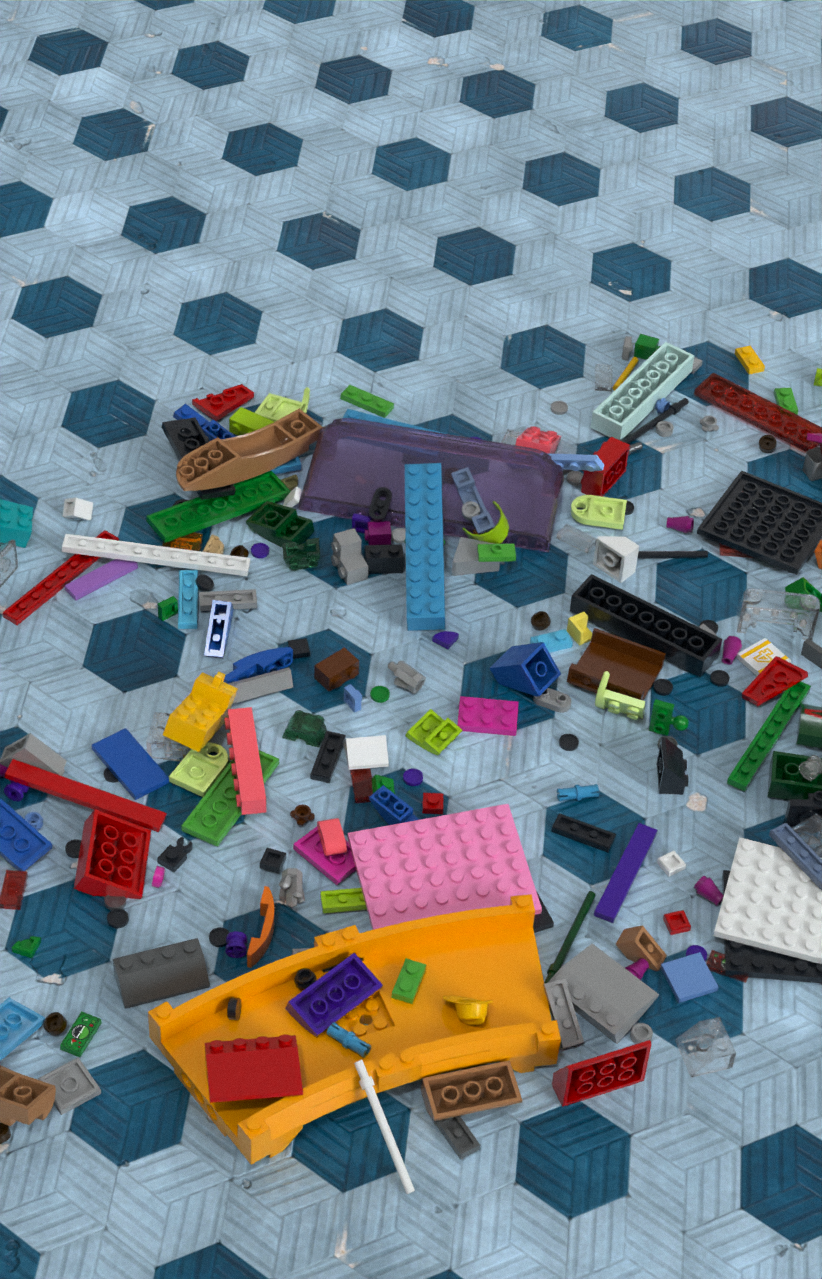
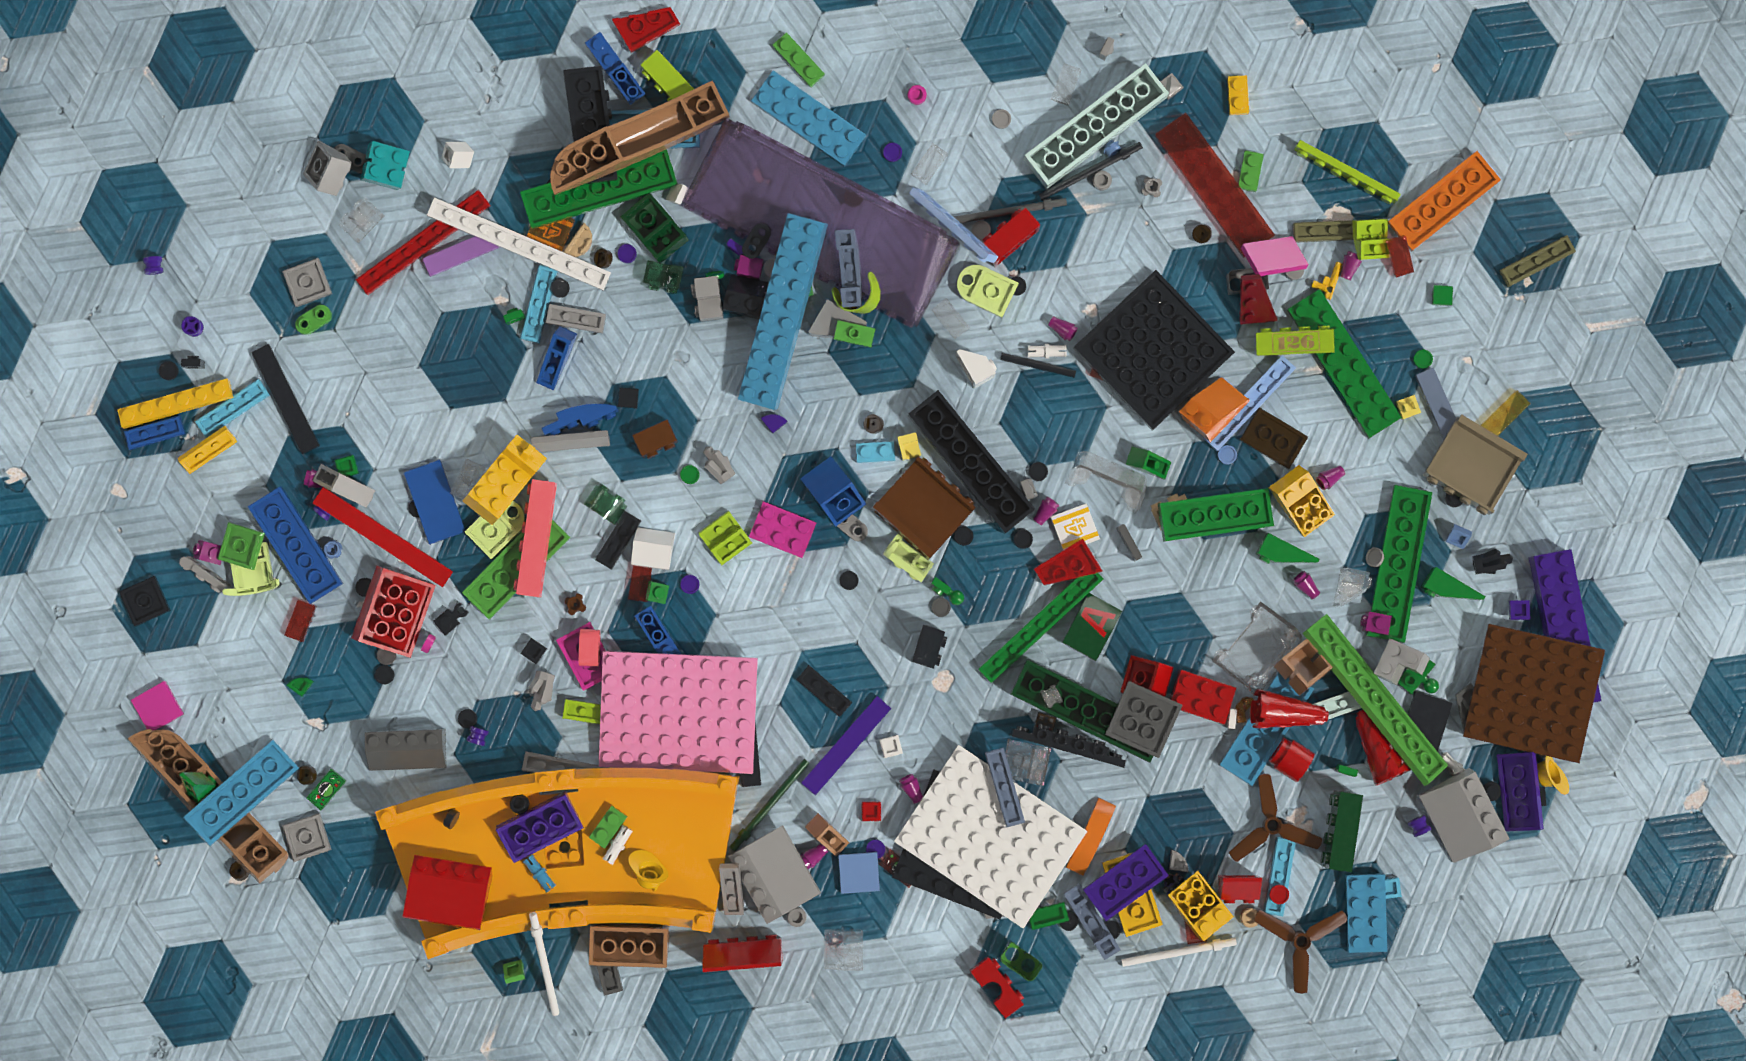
camera: 20 degrees right, 40 degrees up
orange slope [247,886,274,968] -> none
yellowish green piece [255,387,310,421] -> none
olive tile [281,474,298,491] -> none
medium blue plate [344,684,362,713] -> none
red plate [422,793,443,814] -> none
light grey tile [461,501,480,521] -> none
coral slope [514,426,561,454] -> none
dark azure pin [557,784,599,802] -> none
yellow bar [612,357,639,391] -> none
green brick [633,334,661,360] -> none
none -> bright green plate [503,960,525,984]
none -> white pin [602,825,633,865]
none -> dark pink tile [908,85,927,105]
none -> white pin [1028,344,1067,359]

